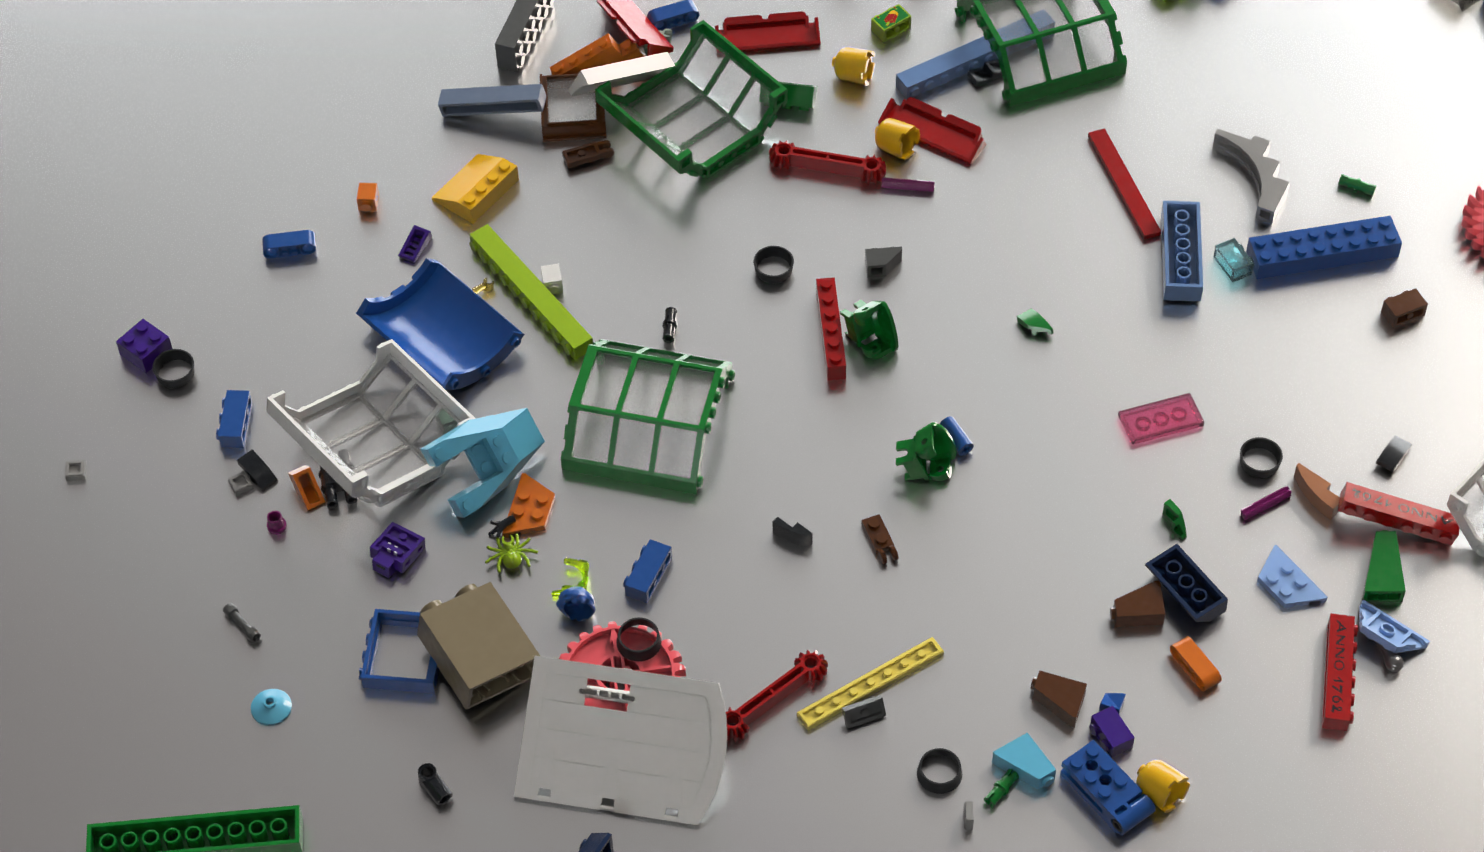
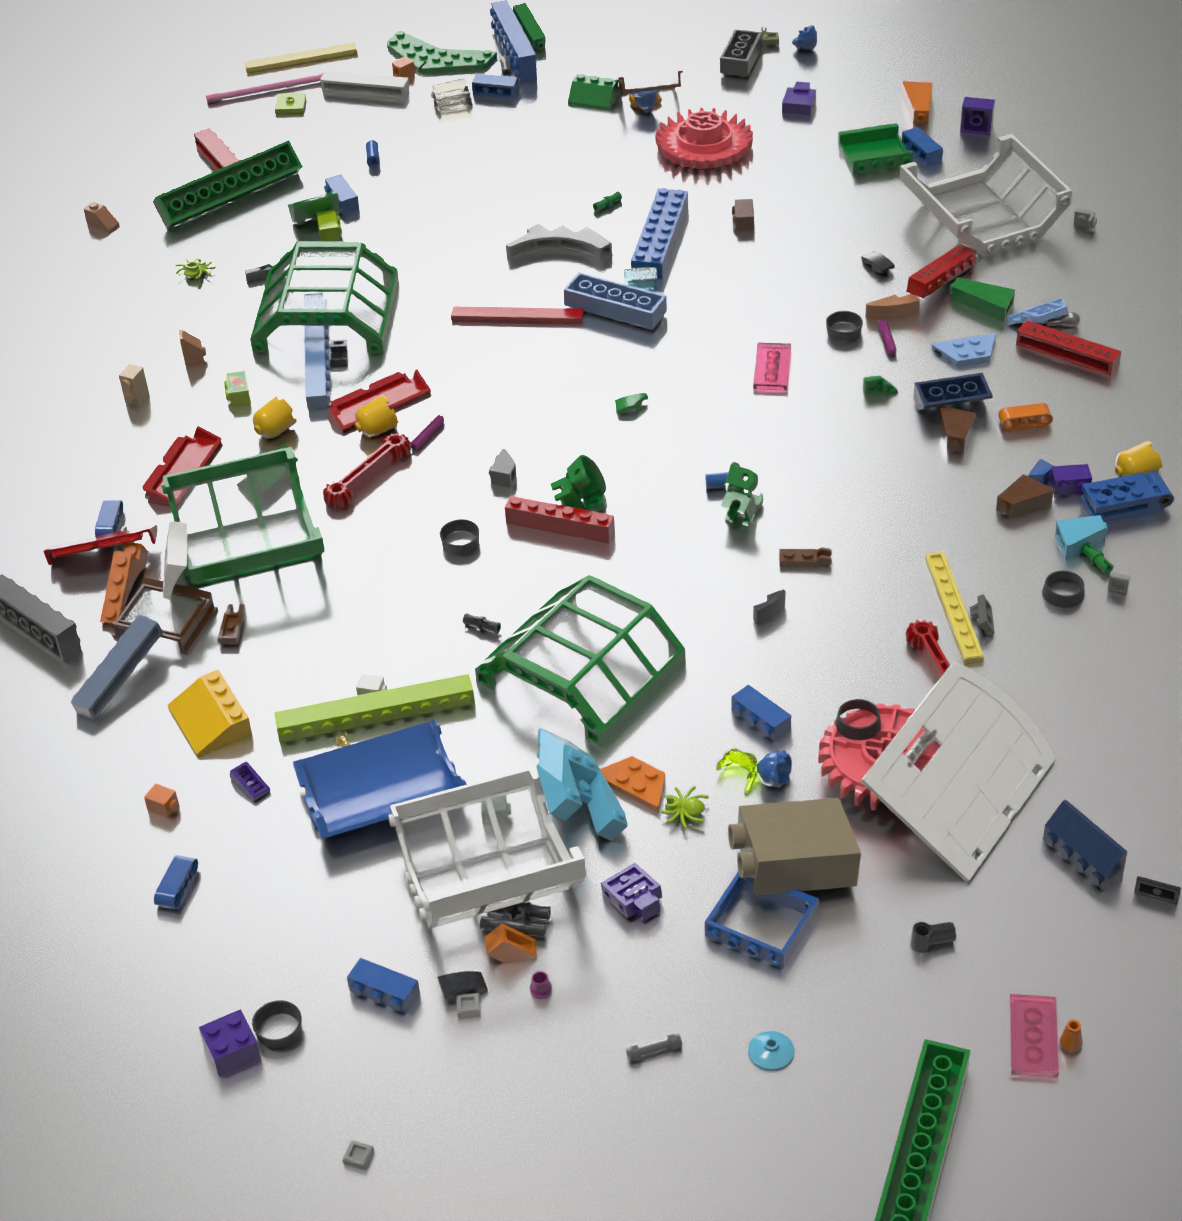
camera: 65 degrees left, 10 degrees down
black bar [488,515,516,538] -> none

